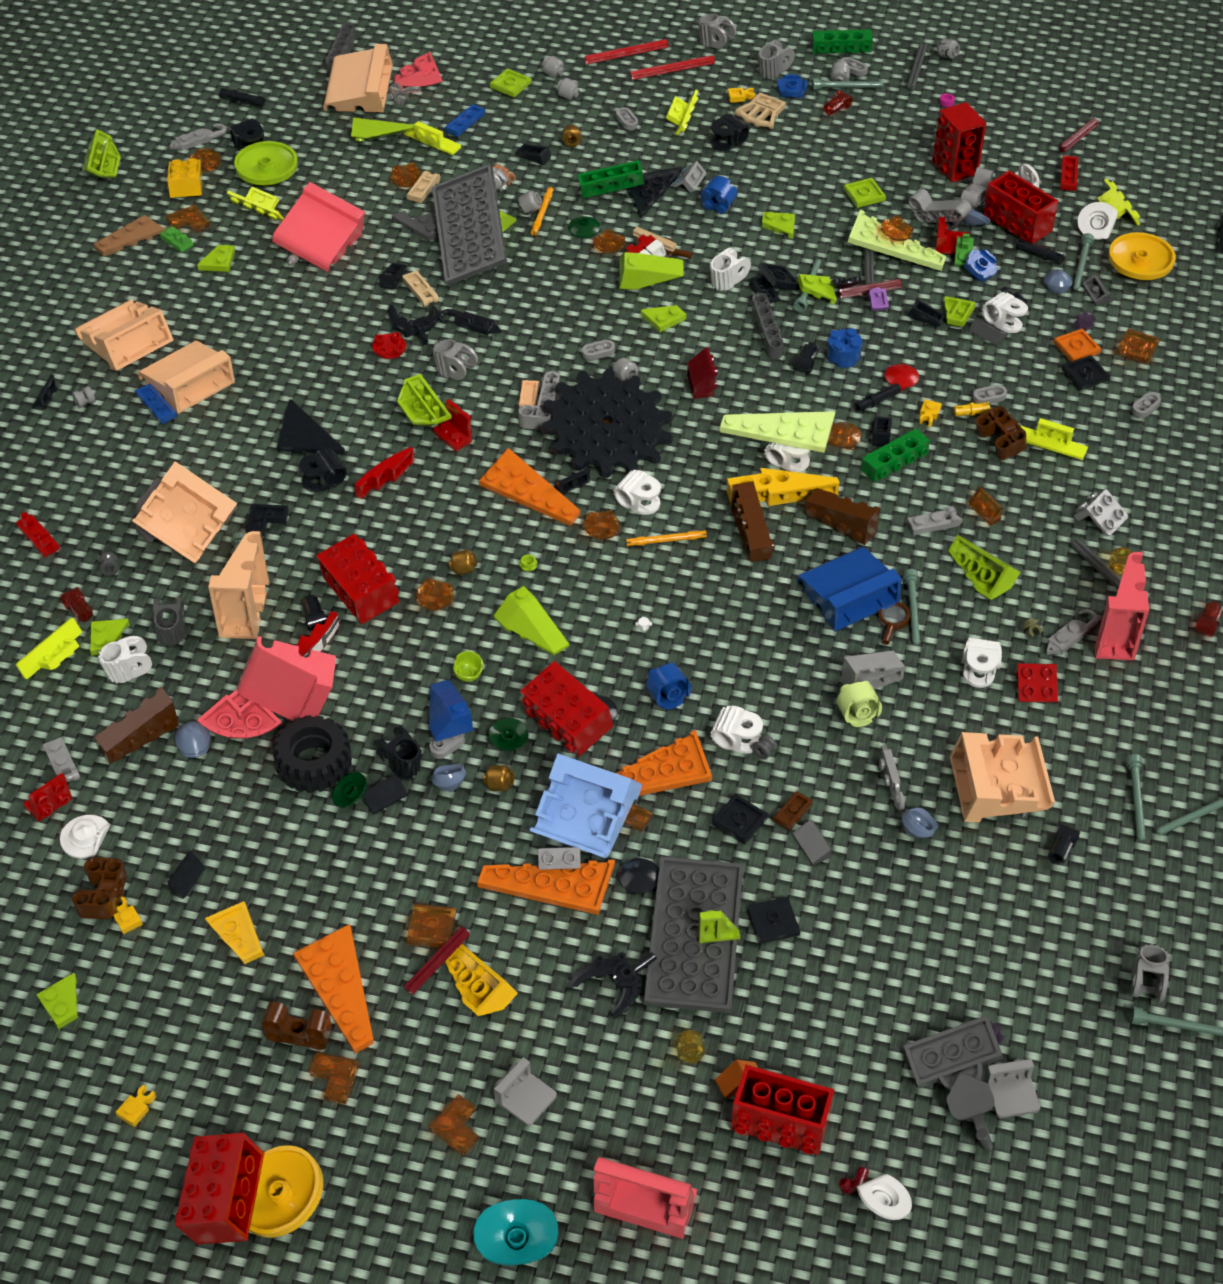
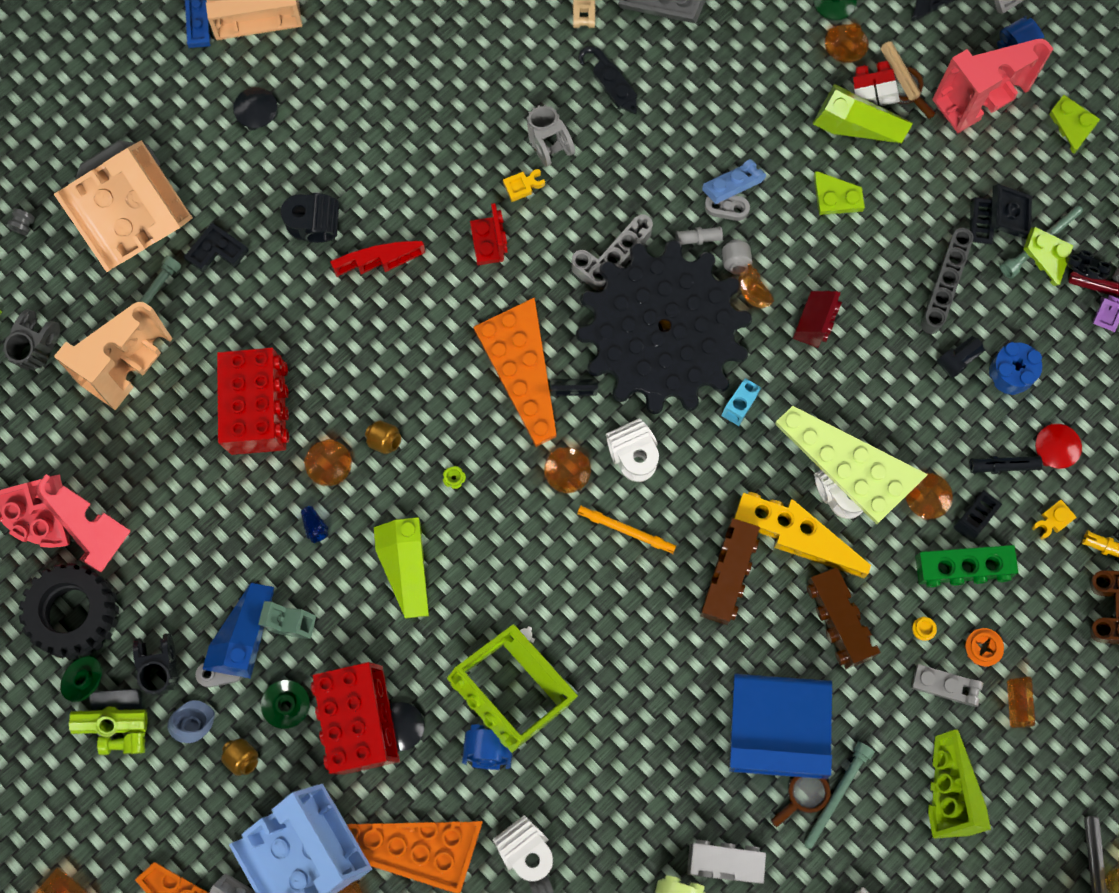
camera: 30 degrees right, 25 degrees up
black tile [277,399,345,455] -> none
red slope [296,611,340,658] -> none
black piece [302,595,327,631] -> none
red dish [372,332,406,359] -> none
black bar [388,305,439,345] -> none
lime wedge [397,374,452,426] -> none
lime hair [453,651,483,682] -> none
light nougat tile [519,380,540,408] -> none
white piece [710,248,751,291] -> none
none -> lime piece [69,707,148,737]
none -> lime leg [97,733,145,755]
none -> black dish [233,87,278,130]
none -> sand green brick [258,601,316,639]
none -> clear blue cone [300,506,328,543]
none -> lime window [447,624,578,753]
none -> yellow plate [503,169,545,202]
none -> light grey pin [676,226,723,245]
none -> medium blue plate [702,159,766,204]
none -> medium azure leg [721,378,762,426]
none -> clear orange hat [738,264,774,308]
none -> yellow plate [912,617,937,641]
none -> coral panel [932,39,1053,133]
none -> orange gear [964,628,1004,667]

